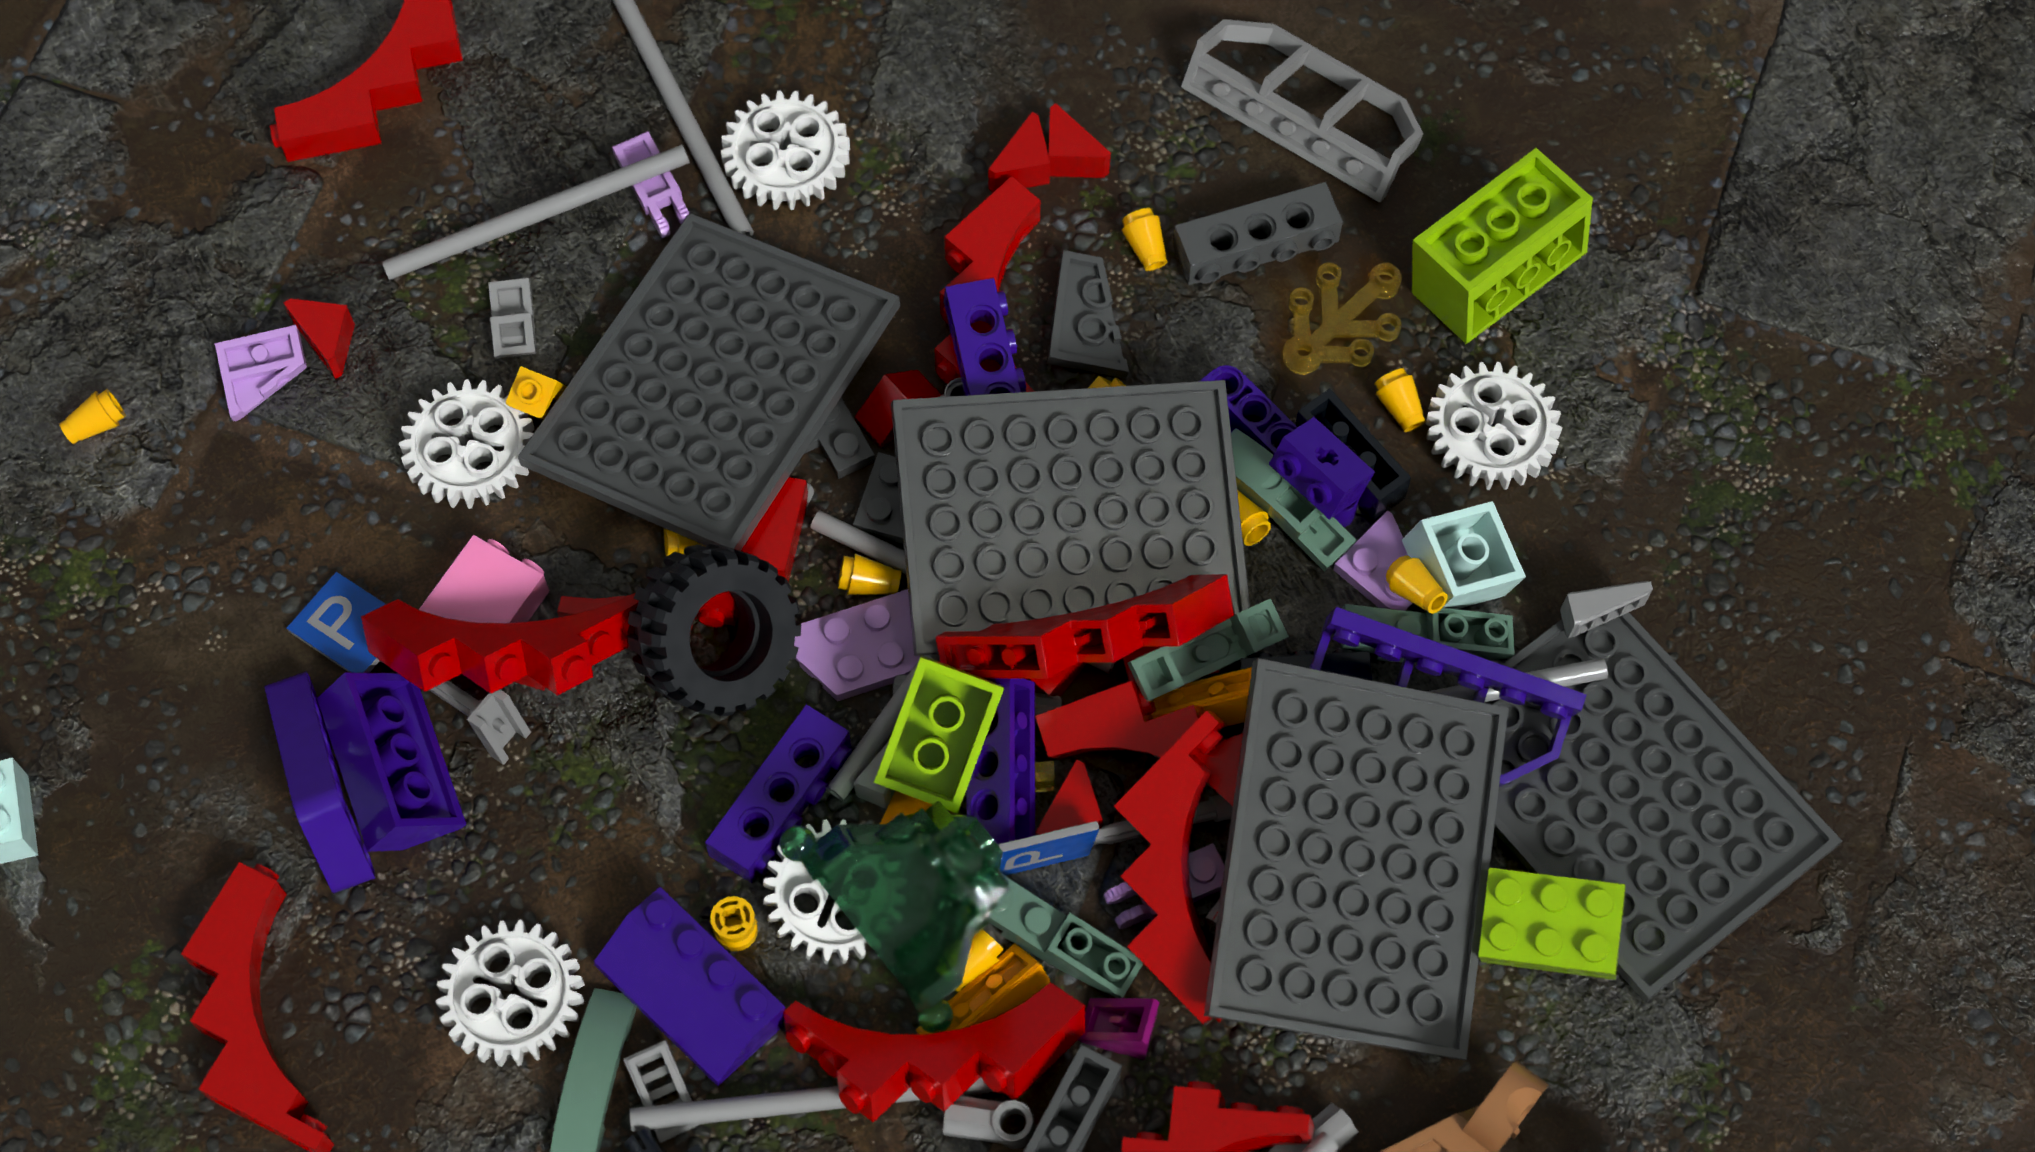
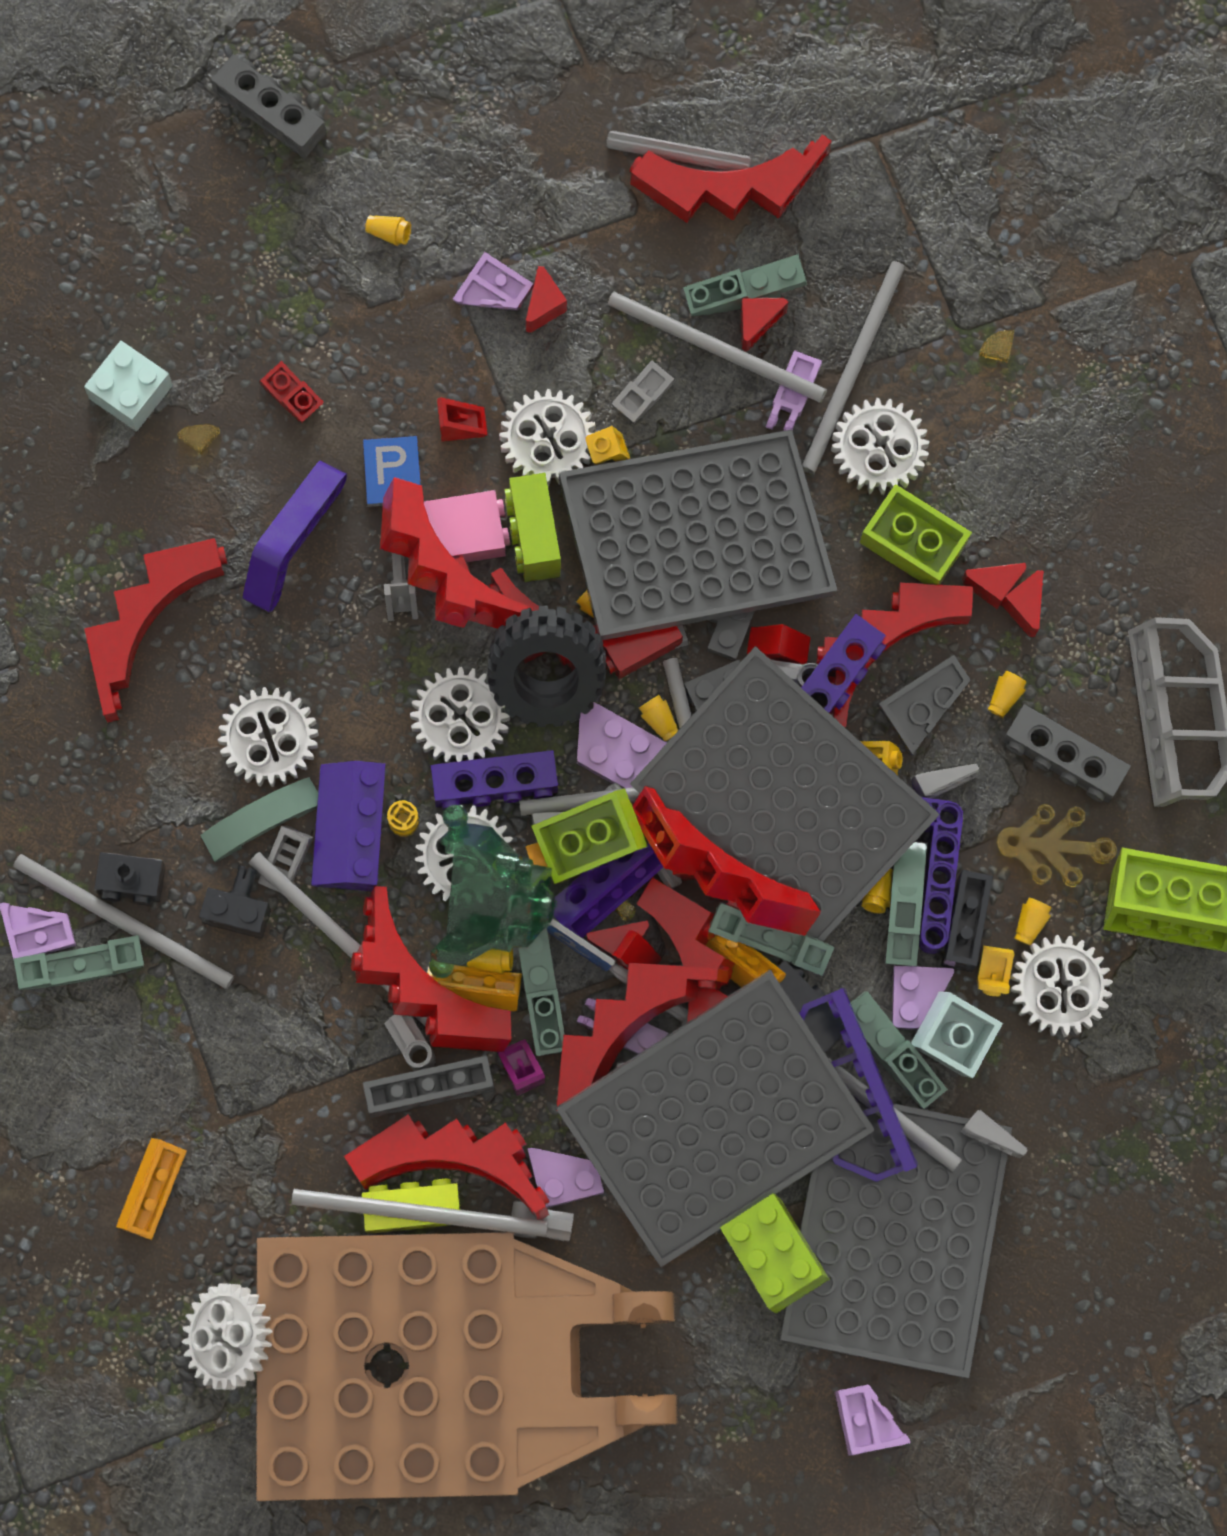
camera: 45 degrees right, 10 degrees up
dark purple slope [317,672,467,852] -> none
dark purple brick [1269,417,1375,520] -> none
yellow cone [1386,555,1448,614] -> none
none -> clear yellow tile [177,424,220,455]
none -> red slope [259,361,324,423]
none -> white gear [410,667,510,763]
none -> red slope [437,397,488,442]
none -> lime brick [504,473,561,582]
none -> lavender wing [528,1148,604,1208]
none -> light grey axle [607,131,751,171]
none -> red slope [613,929,661,970]
none -> sand green slope [683,254,808,316]
none -> red slope [740,298,788,352]
none -> lavender wing [835,1385,910,1456]
none -> lime brick [859,484,972,585]
none -> light grey slope [911,764,979,799]
none -> yellow bracket [976,945,1014,996]

